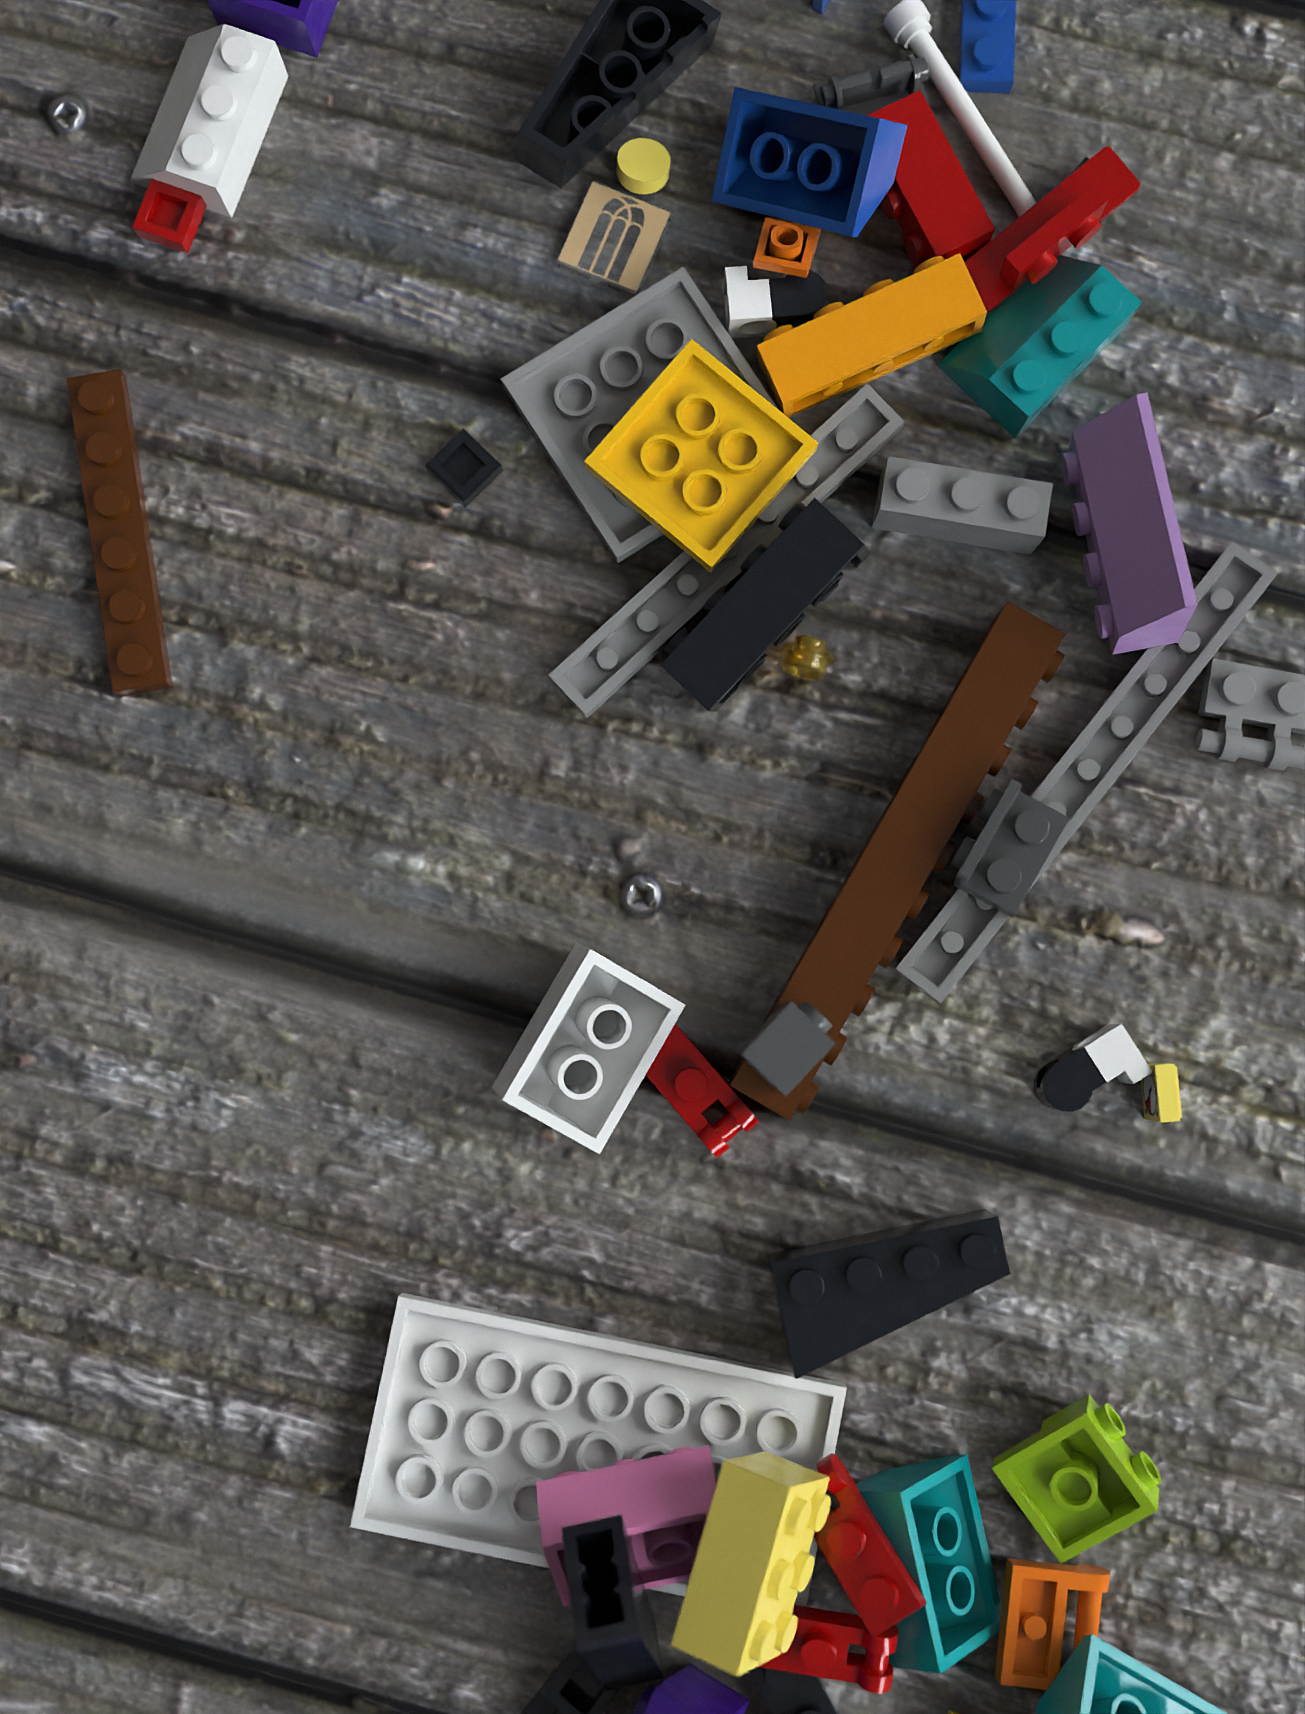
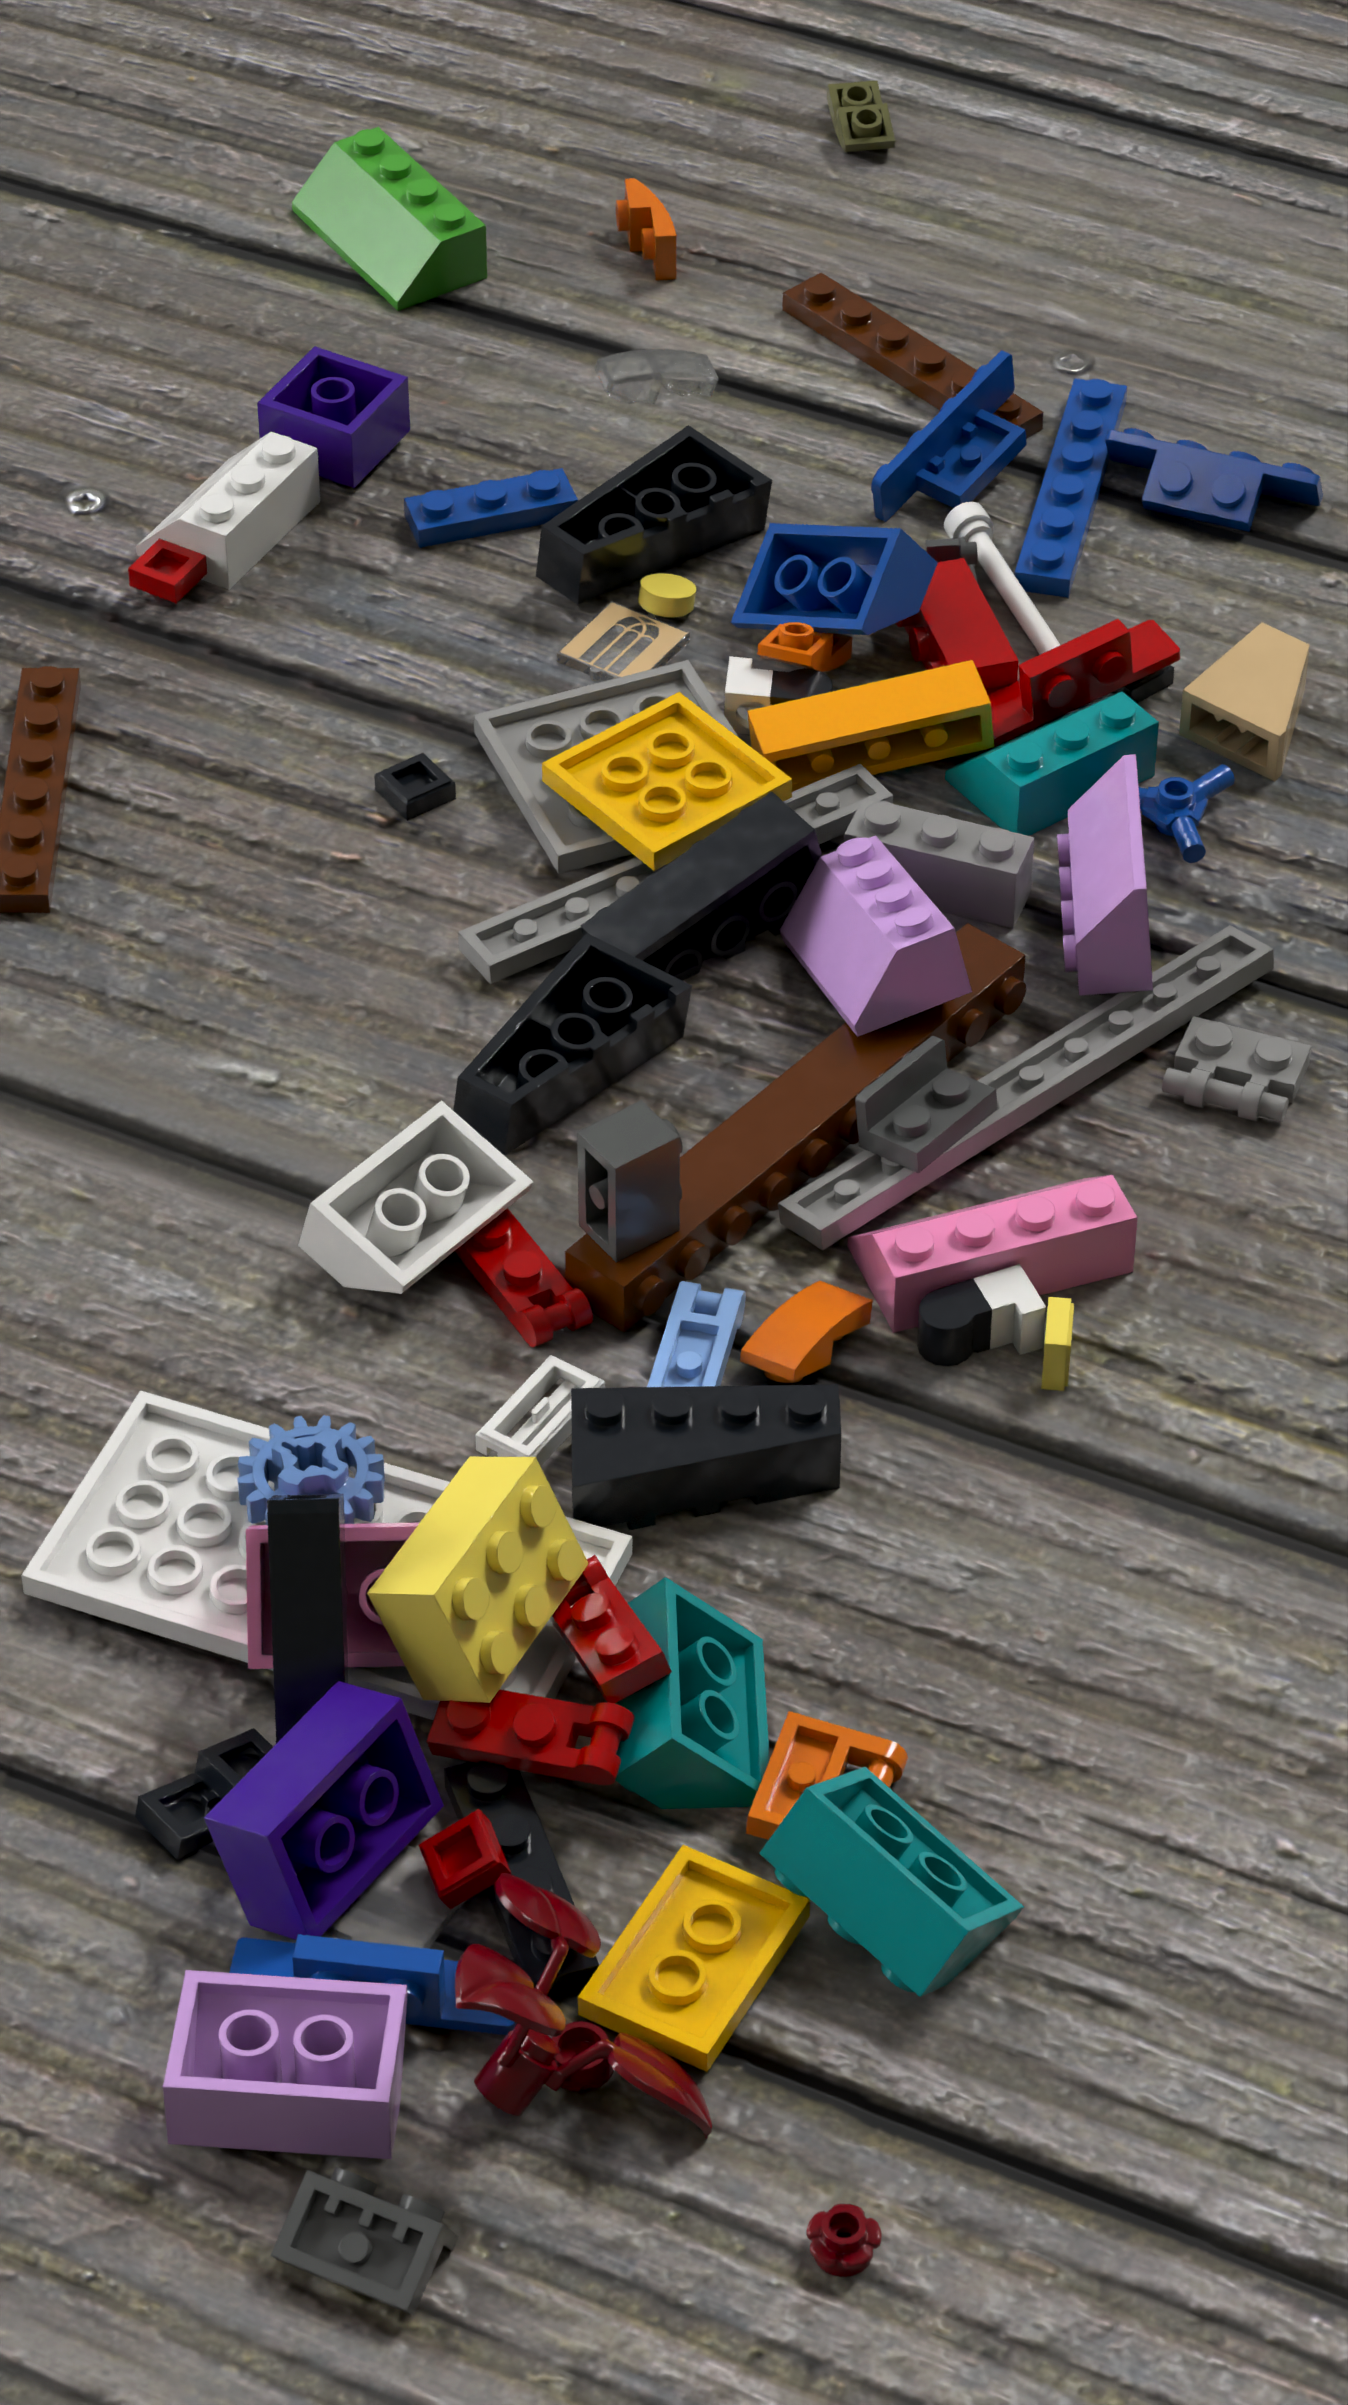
camera: 10 degrees right, 40 degrees down
clear yellow plate [781,635,834,681] -> none
lime plate [991,1394,1161,1564] -> none
none -> medium blue gear [237,1415,385,1525]
none -> blue plate [404,468,578,548]
none -> black wedge [453,933,692,1156]
none -> white tile [475,1355,605,1466]
none -> light blue plate [647,1281,746,1387]
none -> orange slope [740,1280,873,1383]
none -> lavender slope [780,835,972,1037]
none -> bright pink slope [847,1175,1138,1333]
none -> blue piece [1139,764,1235,863]
none -> tan slope [1179,622,1310,781]

